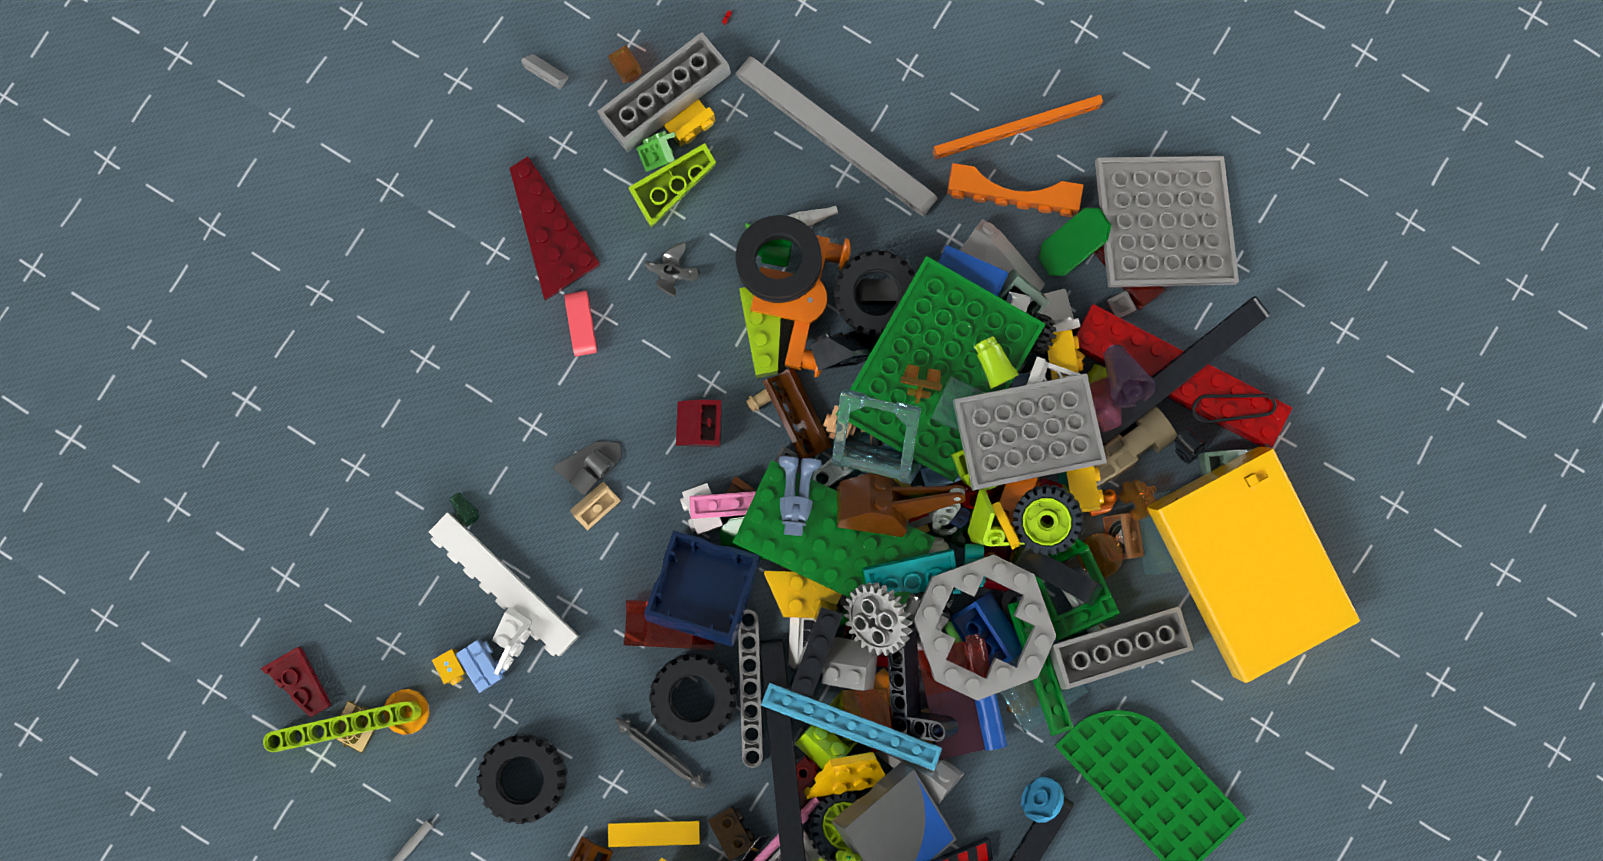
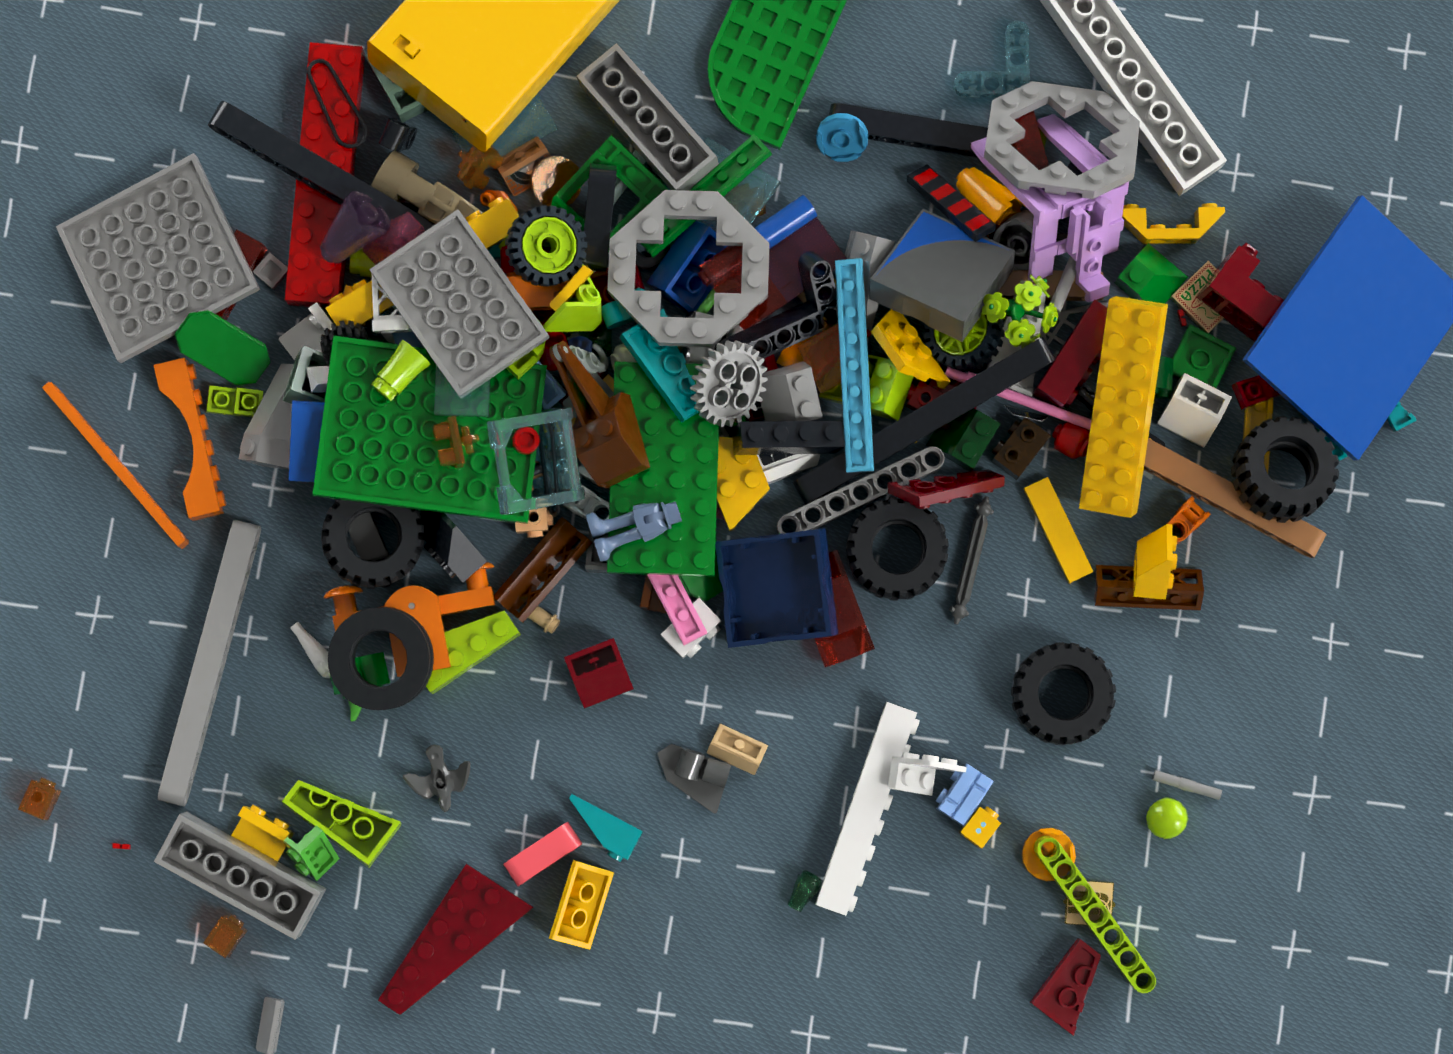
camera: 115 degrees left, 0 degrees up
none -> lime slope [206,385,263,417]
none -> red tile [512,427,540,455]
none -> yellow slope [549,860,614,950]
none -> teal slope [569,794,643,862]
none -> dark red wing [888,469,1005,509]
none -> dark green slope [926,408,1001,472]
none -> lime hair [1146,797,1188,839]

